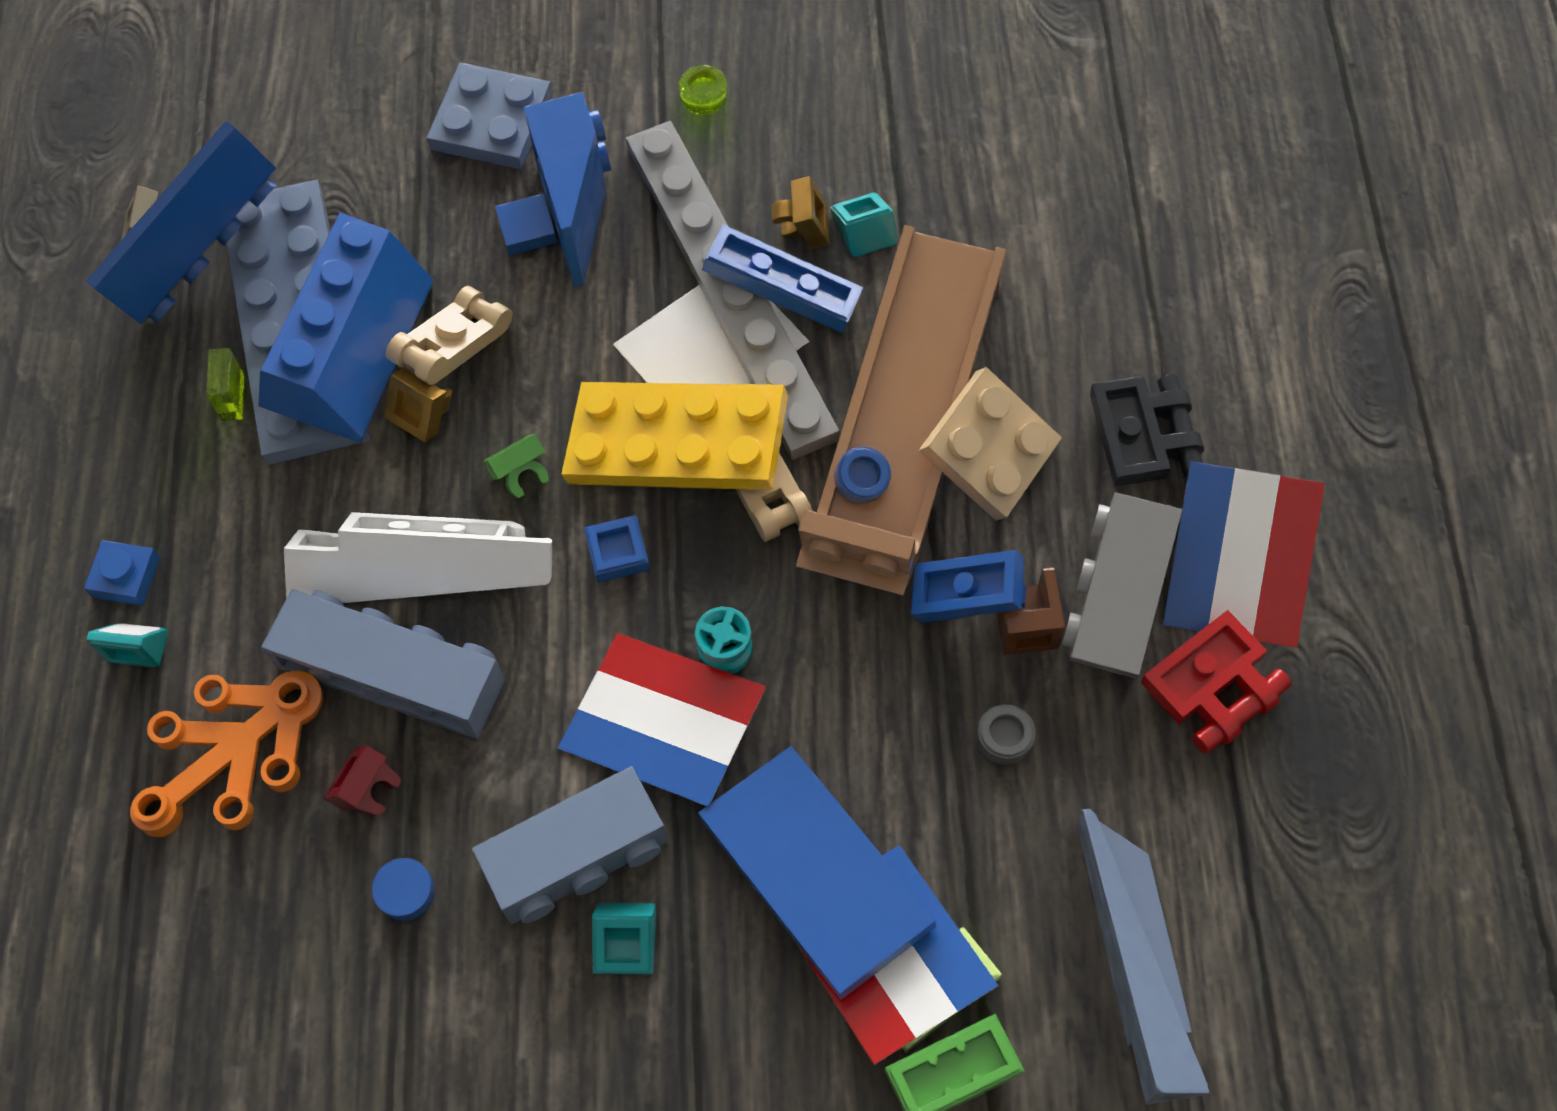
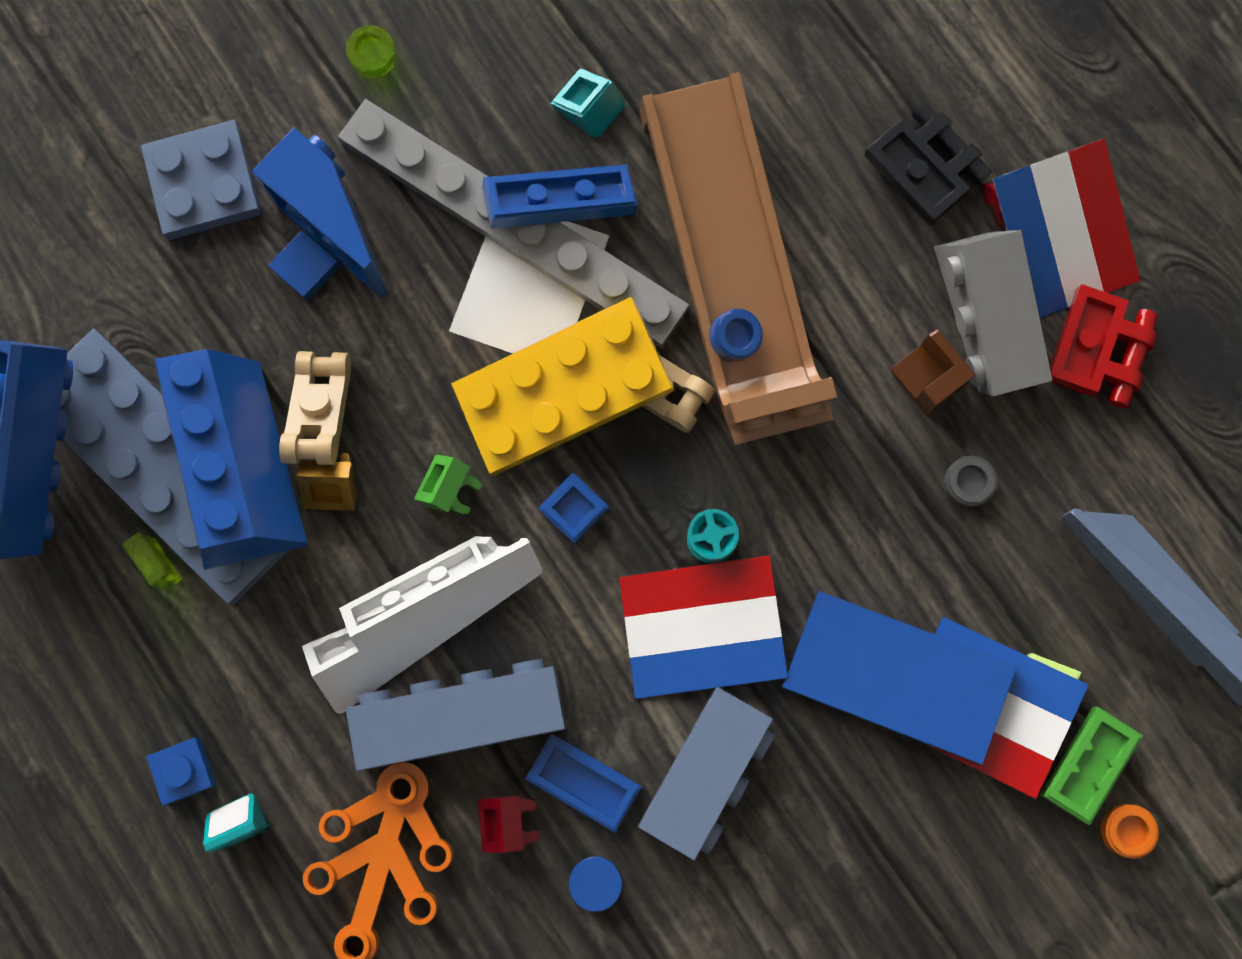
camera: 30 degrees left, 15 degrees up
teal slope [592,902,656,974] -> none
pearl gold tile [771,176,830,249] -> none
blue hinge [911,550,1026,623] -> none
tan plate [919,367,1062,521] -> none
none -> blue tile [525,734,642,833]

